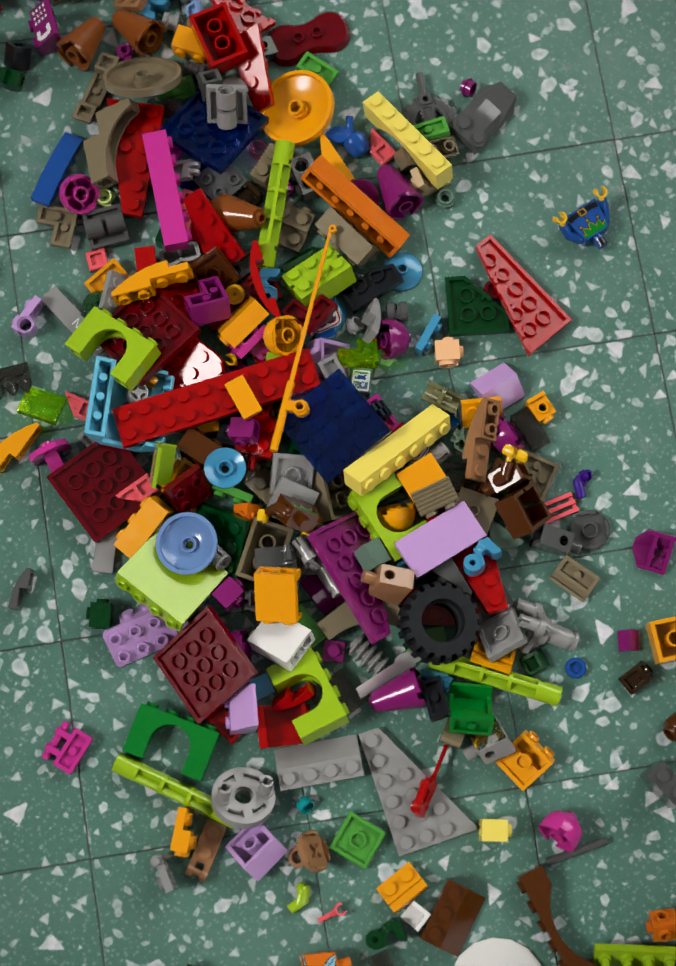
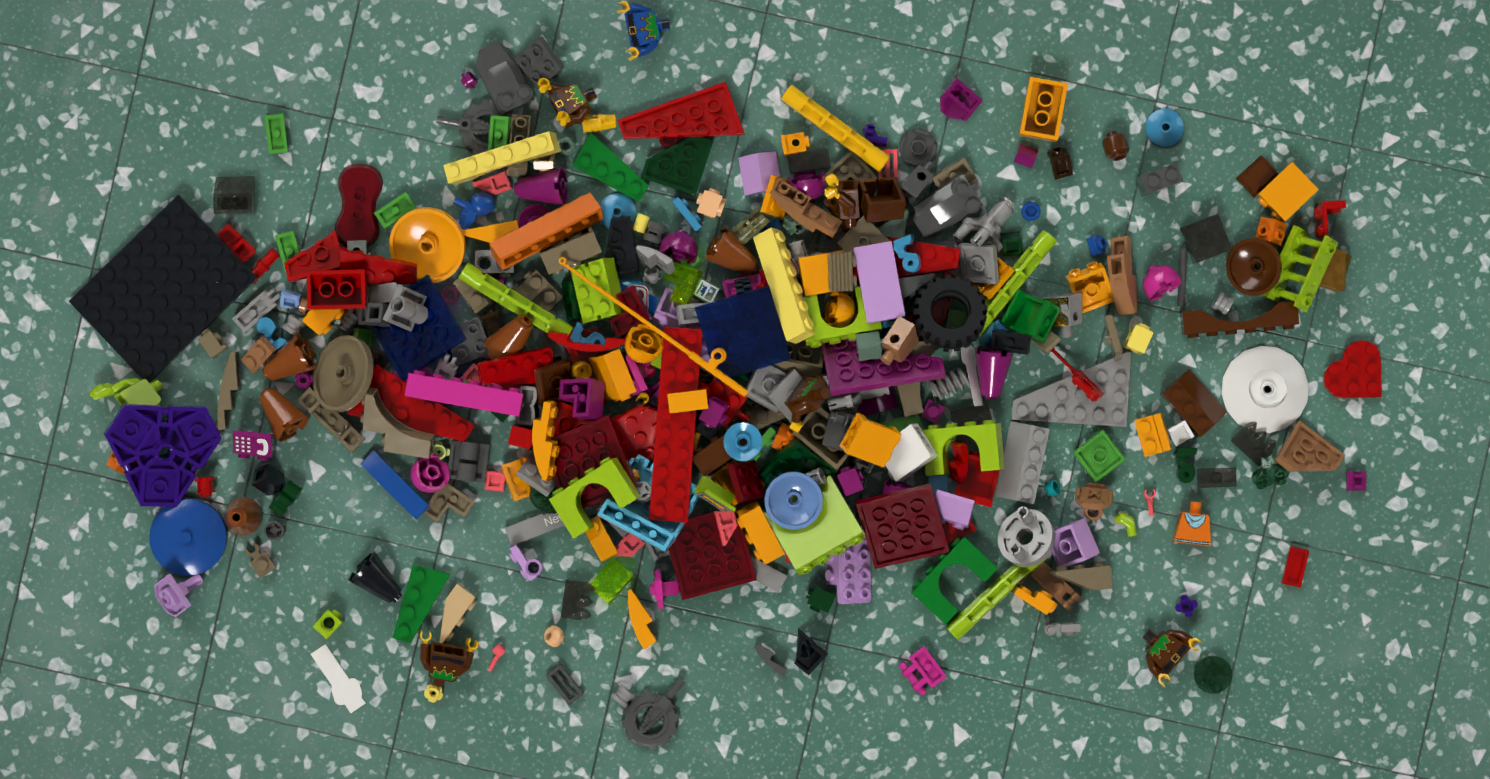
camera: 65 degrees left, 10 degrees up
none -> dark grey plate [515,36,565,90]
none -> torso [537,78,597,129]
none -> green wing [572,132,649,203]
none -> yellow hinge [582,114,616,133]
none -> light orange slope [585,516,618,562]
none -> light yellow hinge [633,213,650,234]
none -> dark orange cone [704,227,759,276]
none -> yellow piece [781,85,891,172]
none -> black slope [794,628,828,675]
none -> dark grey slope [913,173,983,238]
none -> dark tan slope [1049,562,1112,590]
none -> blue plate [1086,235,1107,257]
none -> dark tan plate [1104,315,1123,361]
none -> medium nougat slope [1107,236,1137,316]
none -> clear smoke slope [1180,214,1232,264]
none -> light grey wheel [1211,292,1234,316]
none -> reddish brown dish [1226,238,1282,296]

